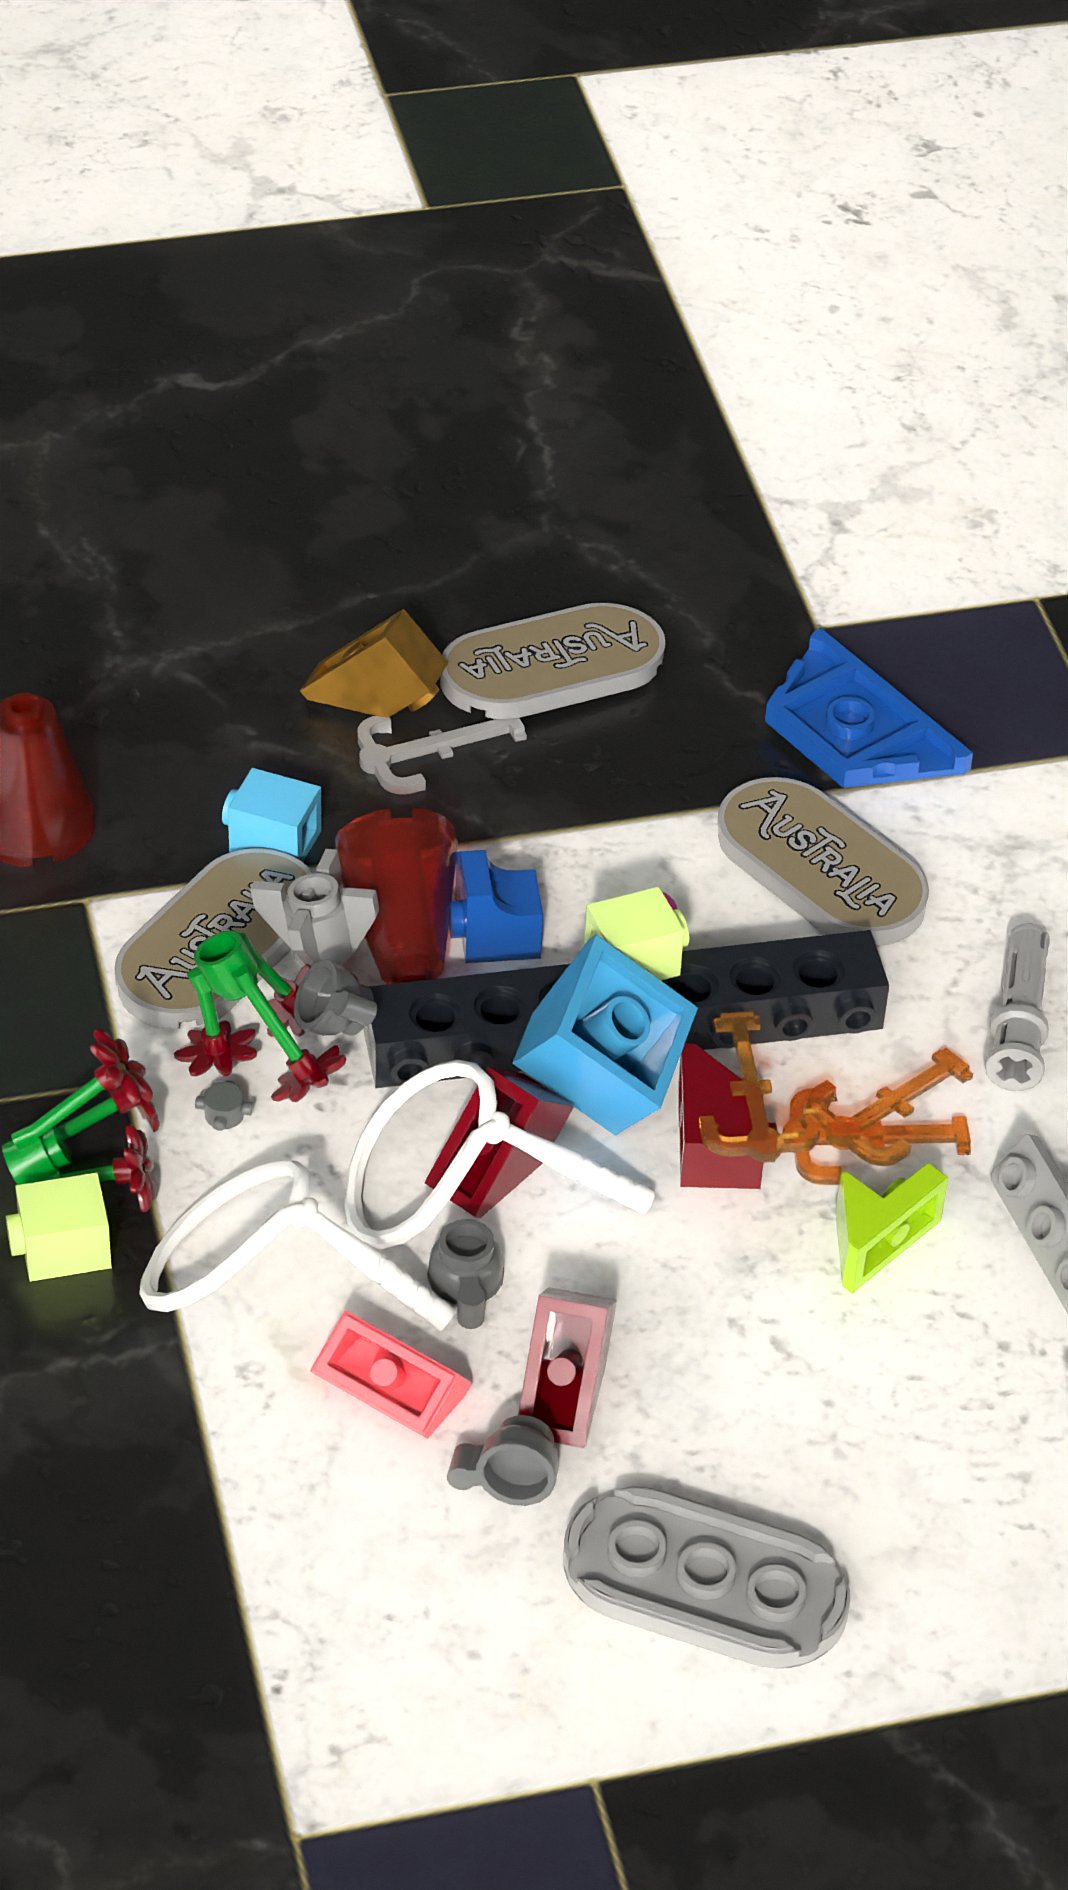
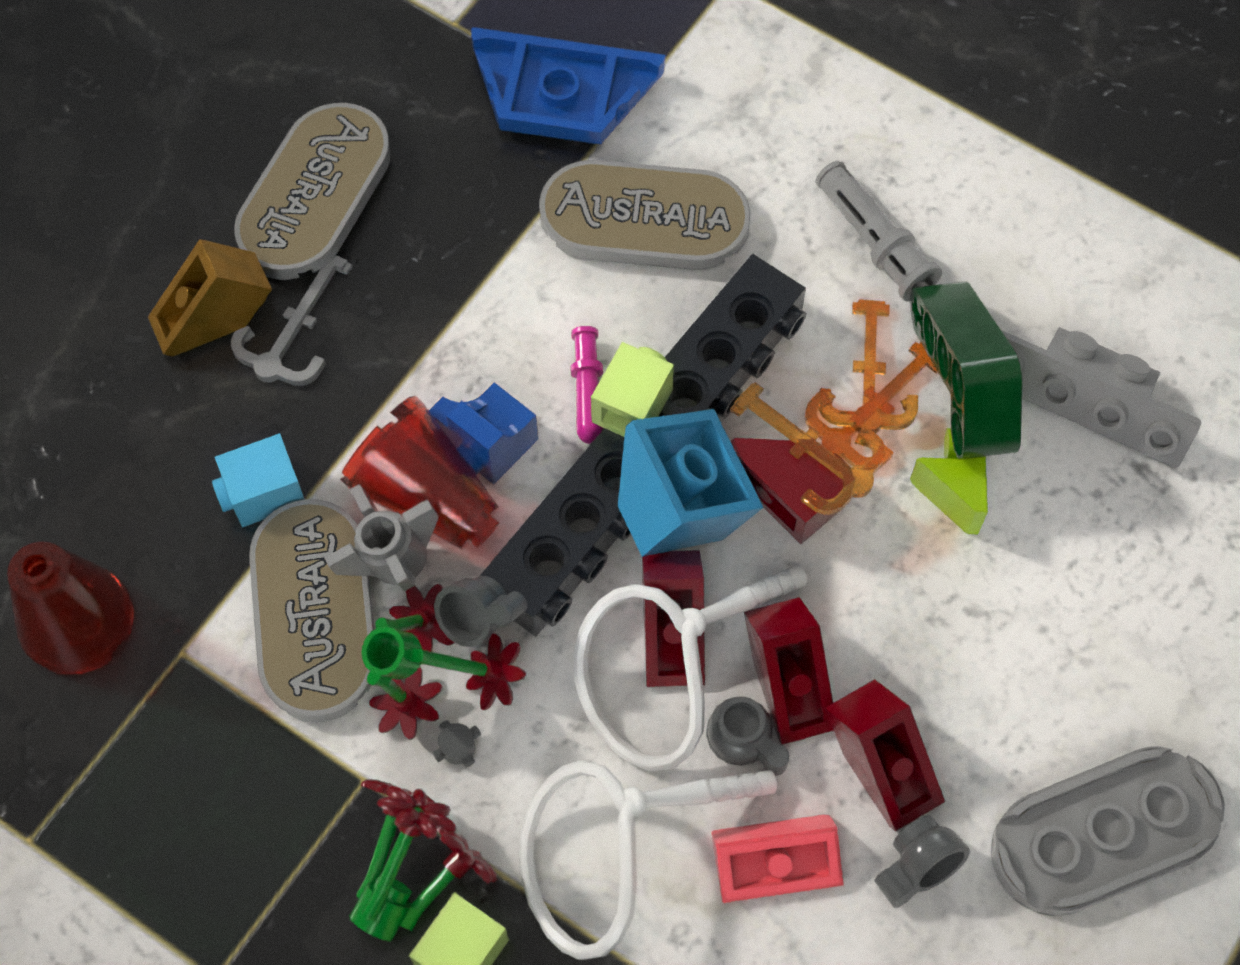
camera: 40 degrees left, 20 degrees up
none -> dark red slope [744,597,834,745]
none -> dark green beam [910,281,1022,460]

